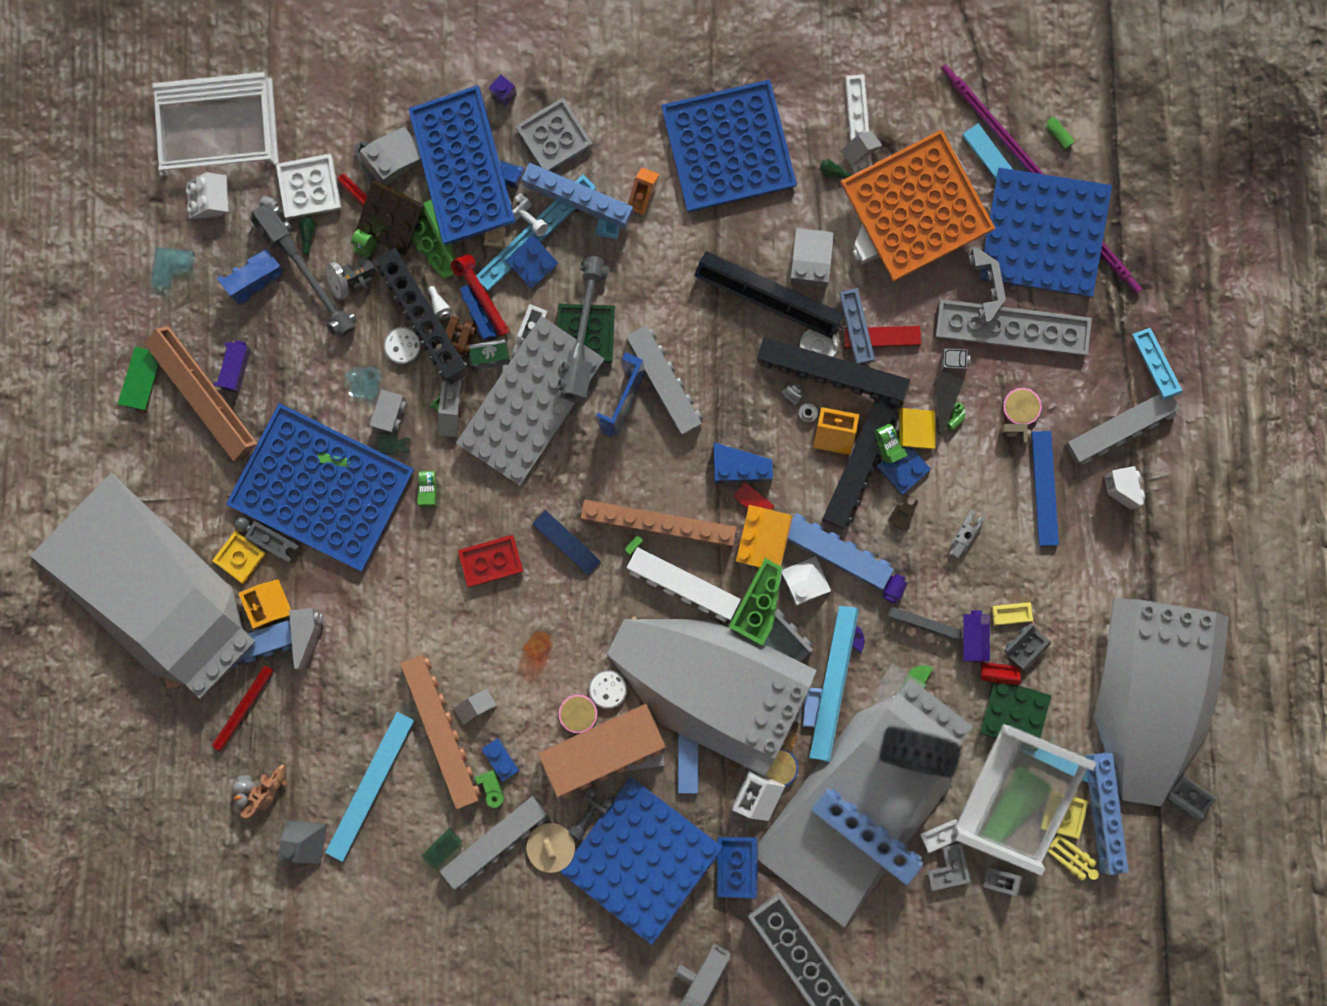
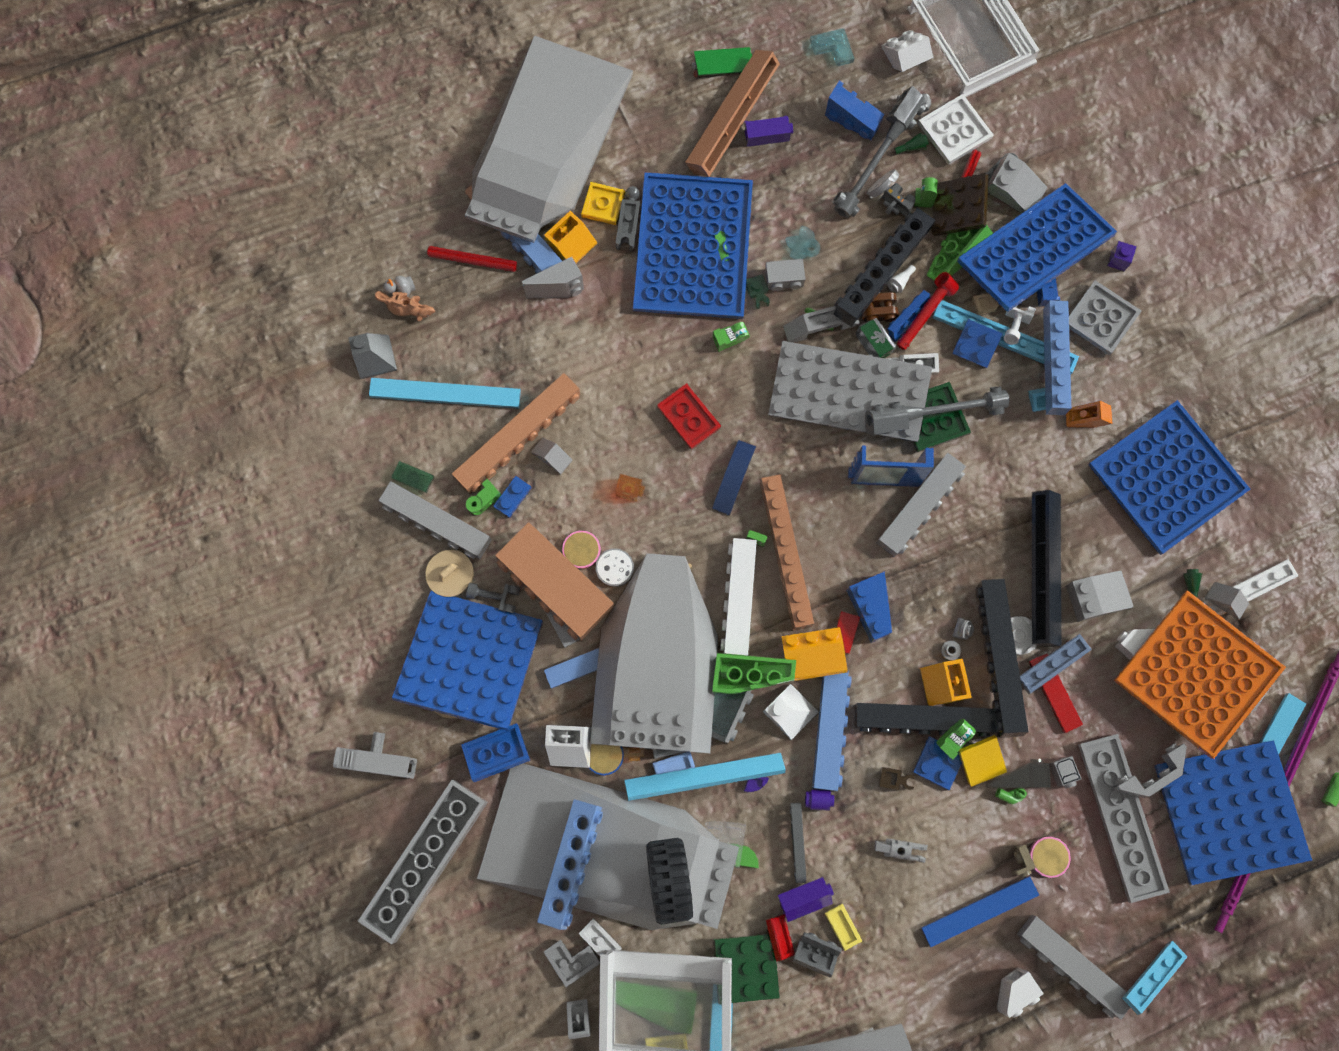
camera: 60 degrees right, 5 degrees down
white tile [384,327,422,365] -> none

